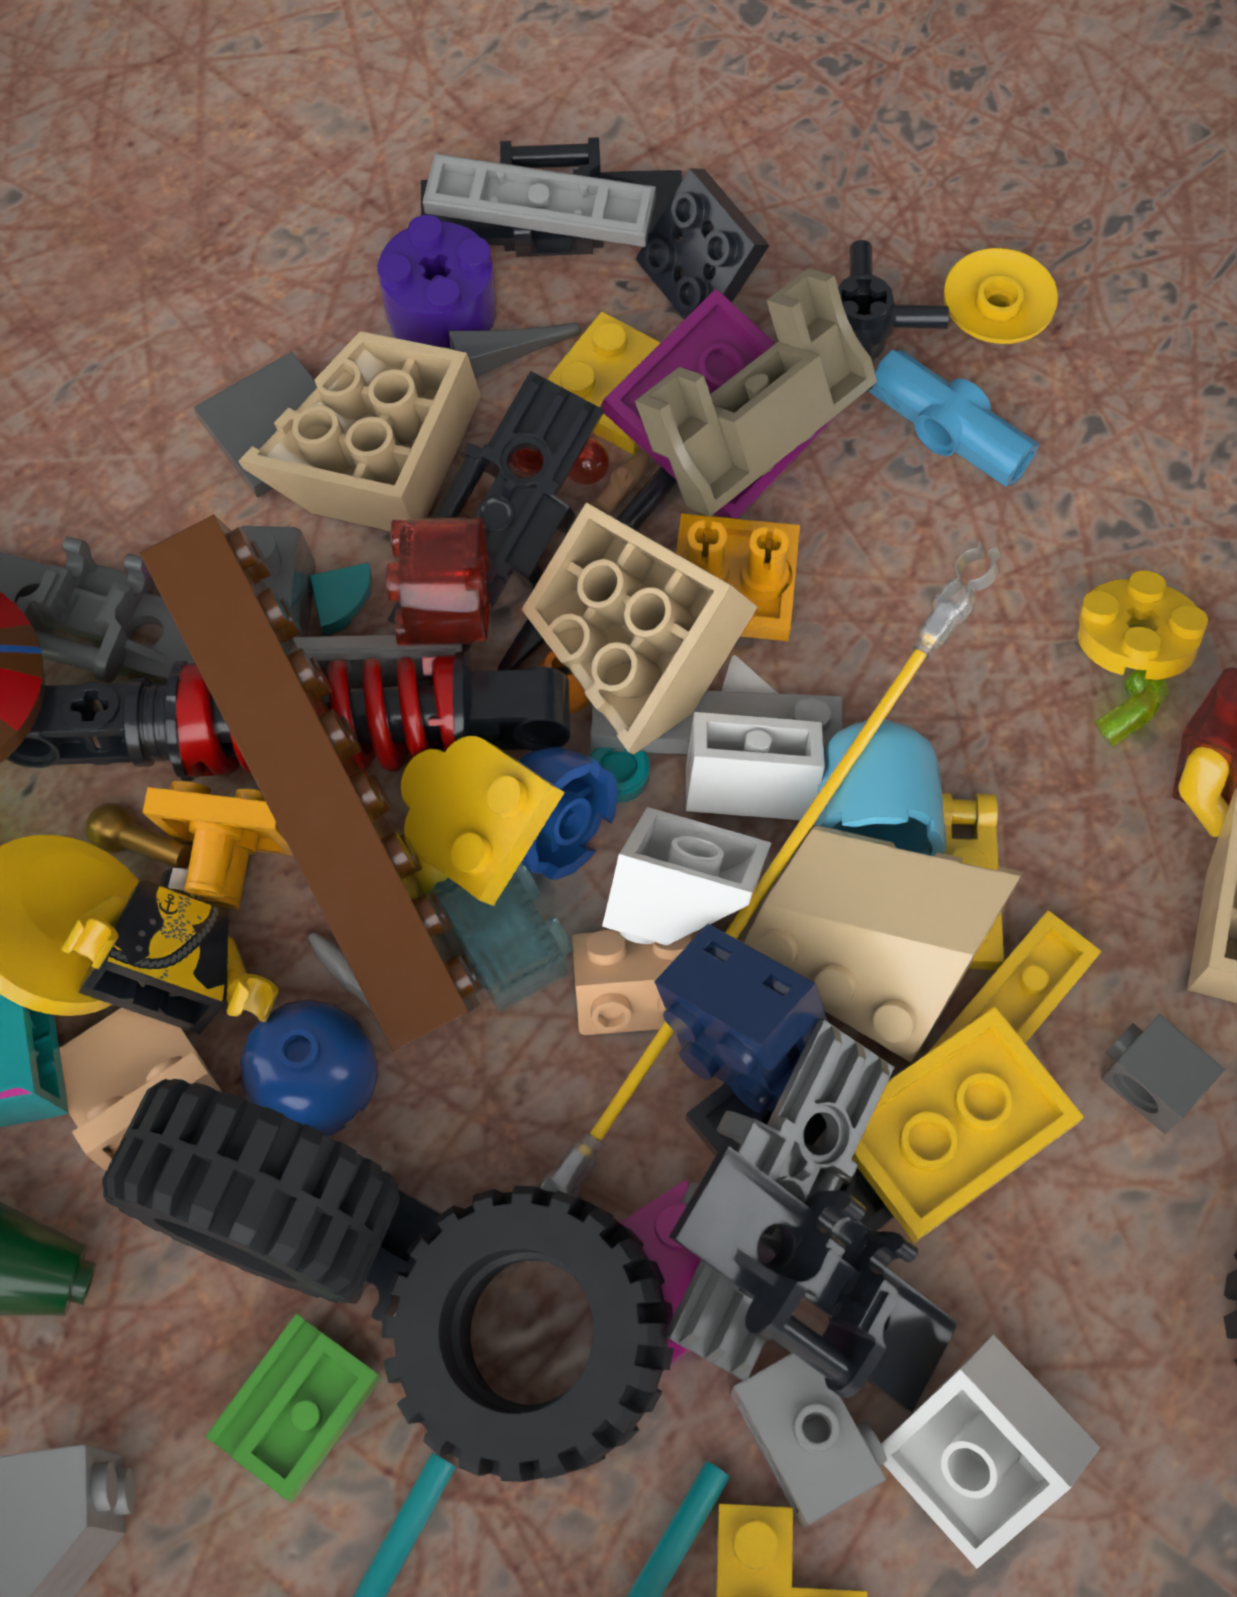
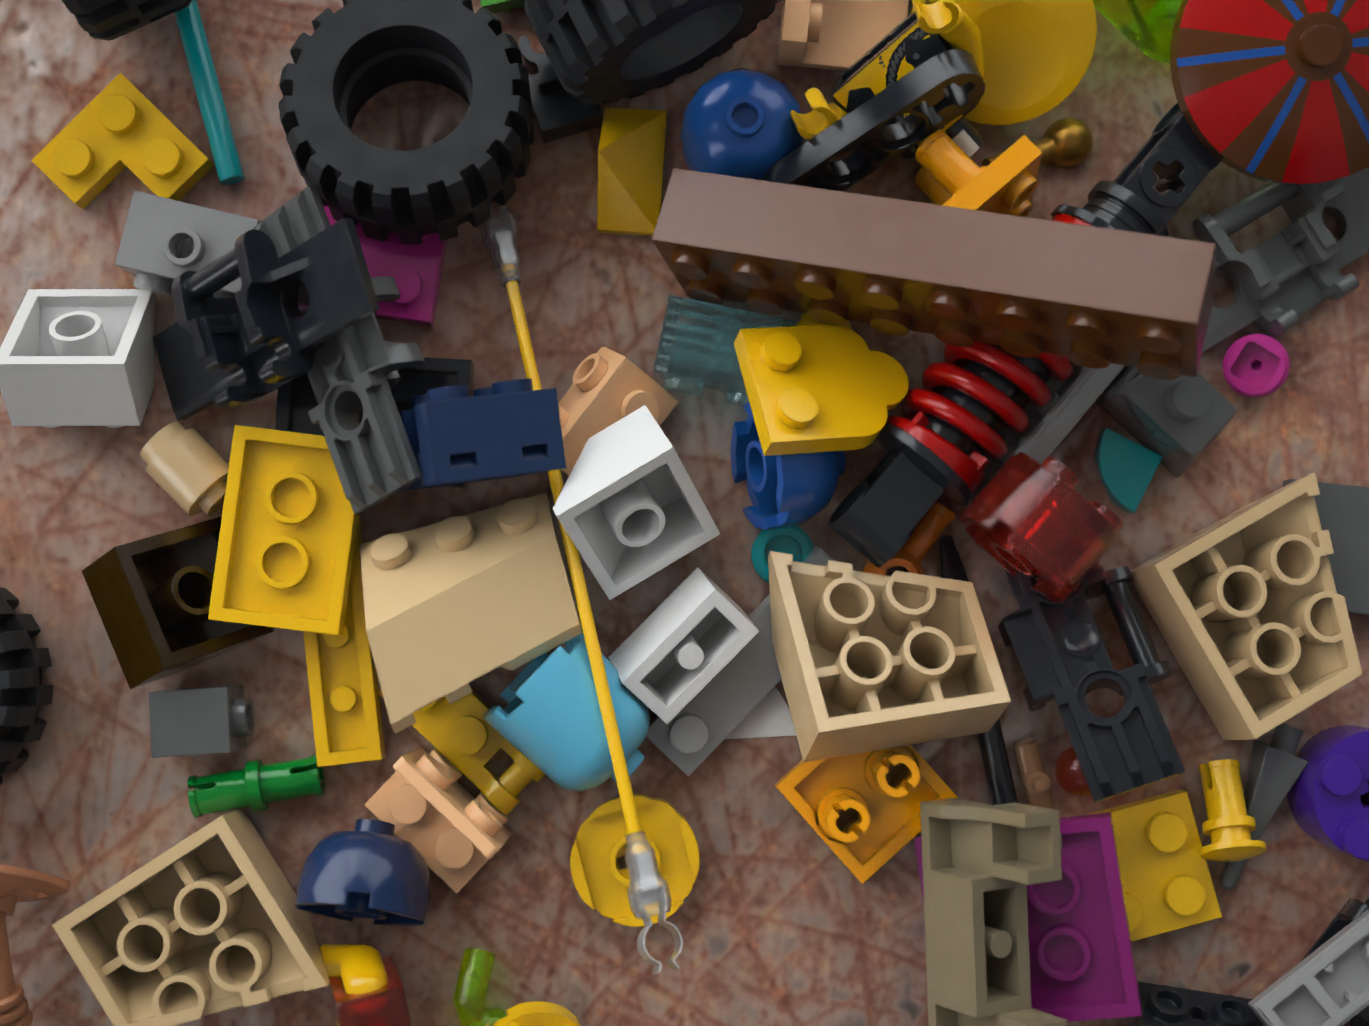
camera: 130 degrees right, 20 degrees up
none -> dark brown slope [82,516,273,689]
none -> tan brick [140,422,229,516]
none -> green pin [187,754,325,818]
none -> dark blue cylinder [295,819,430,926]
none -> light nougat bracket [364,747,512,894]
none -> yellow plate [570,794,700,927]
none -> yellow slope [597,107,667,236]
none -> black beam [761,49,985,192]
none -> yellow pin [1198,759,1267,862]

